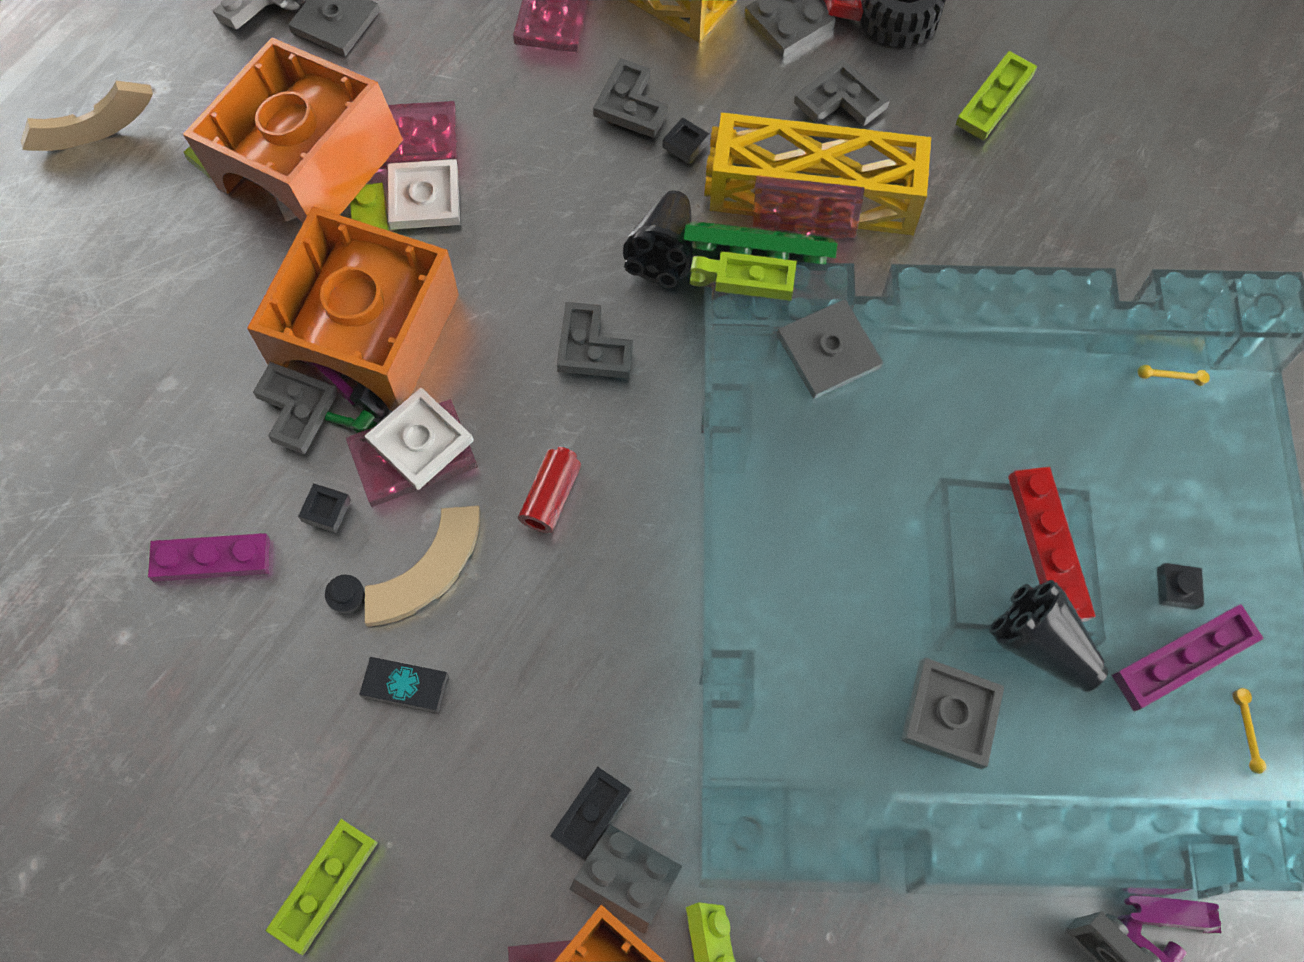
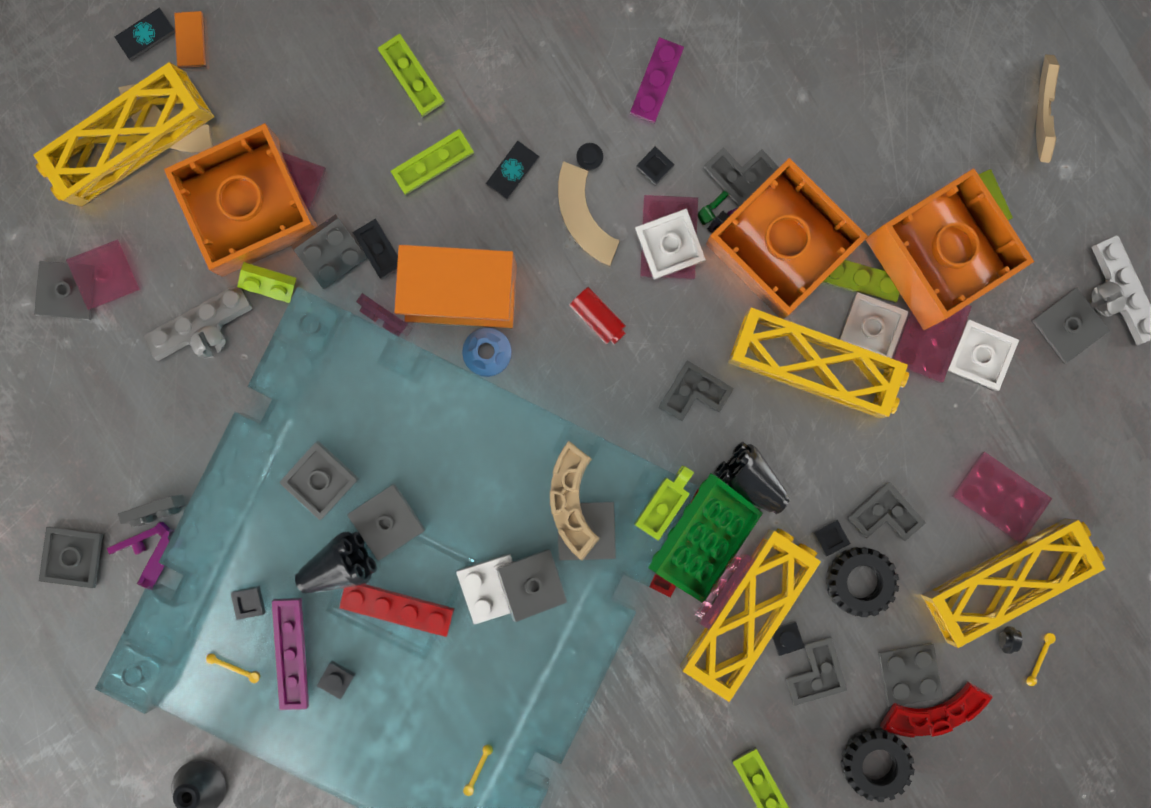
camera: 120 degrees right, 20 degrees up
none -> black plate [230,586,266,620]
none -> dark grey plate [347,483,426,561]
none -> clear pink plate [356,293,413,337]
none -> lime plate [390,129,474,195]
none -> orange piece [394,245,517,329]
none -> white plate [456,553,513,624]
none -> medium blue piece [462,327,512,377]
none -> dark grey plate [496,549,567,622]
none -> tan tile [550,441,600,561]
none -> yellow piece [728,307,909,418]
none -> black tyre [826,547,899,617]
none -> white plate [946,319,1019,391]

